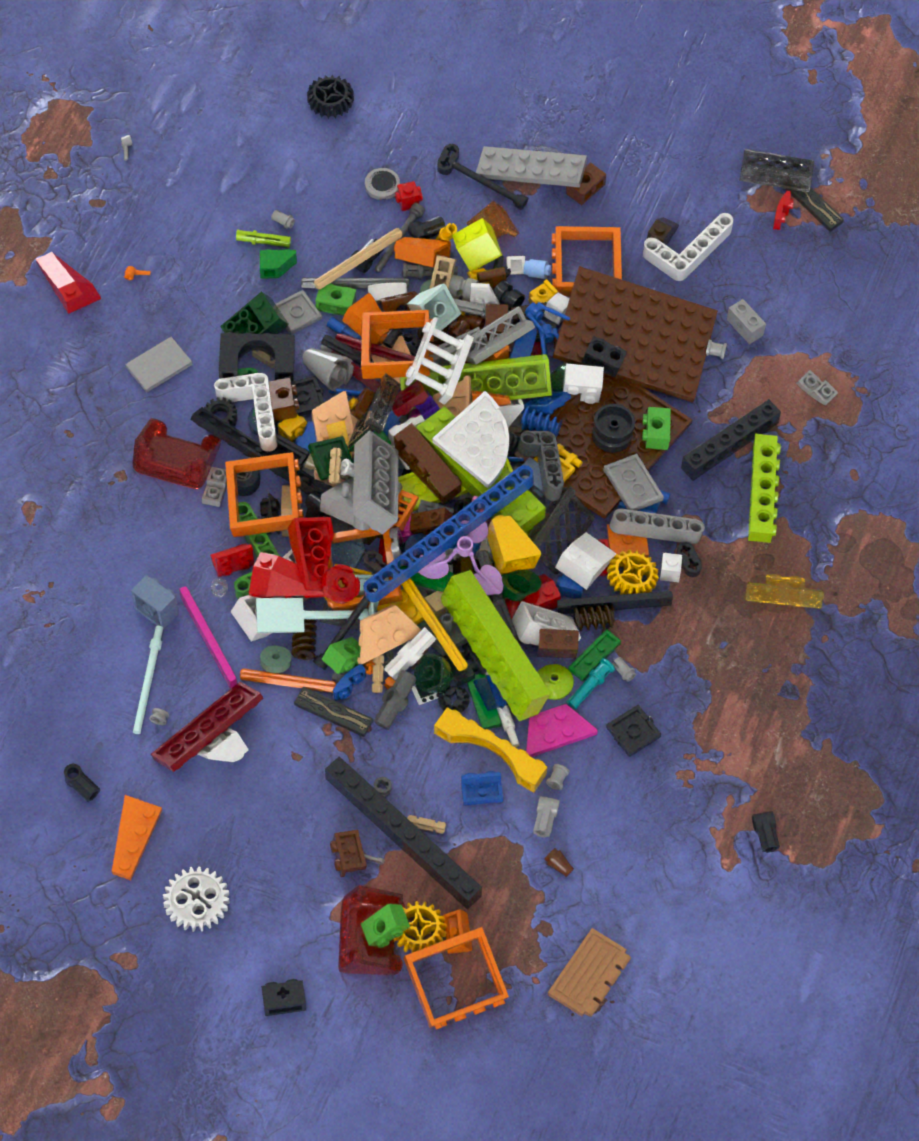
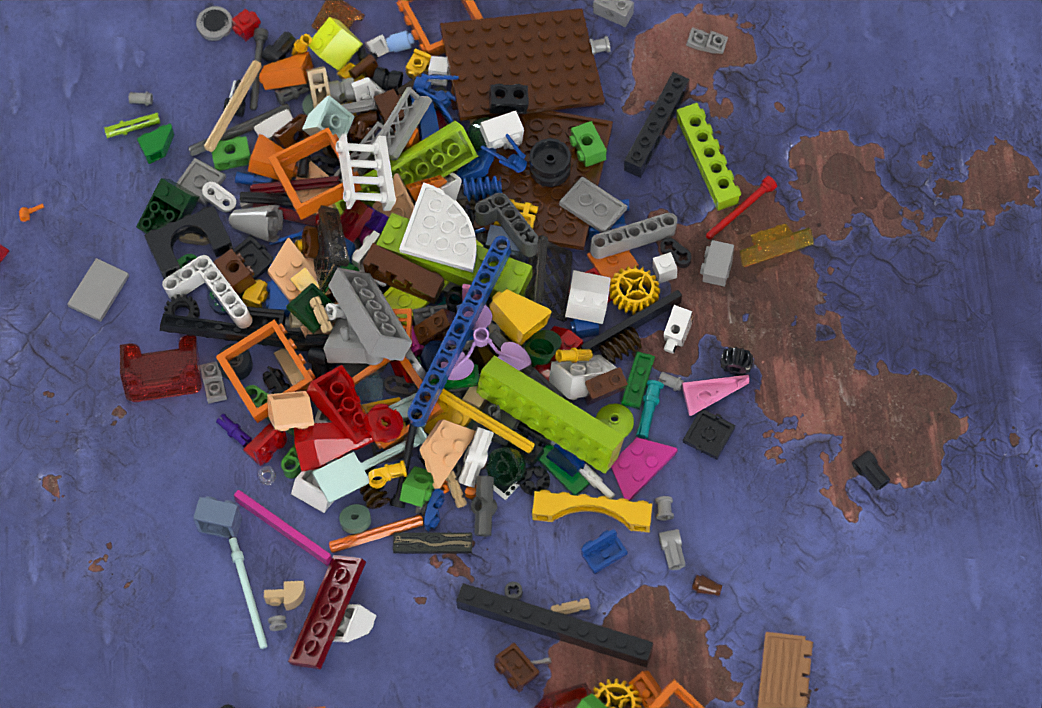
camera: 20 degrees left, 5 degrees up
none -> white plate [201,182,236,213]
none -> dark purple pin [216,414,252,447]
none -> tan brick [264,581,306,610]
none -> light nougat slope [267,391,314,431]
none -> yellow connector [368,460,407,488]
none -> blue plant [481,134,527,173]
none -> yellow axle [555,348,593,363]
none -> white torso [664,305,693,354]
none -> bright pink wing [682,375,749,416]
none -> light grey brick [700,240,734,287]
none -> red piece [706,176,777,239]
none -> black gear [720,347,753,375]

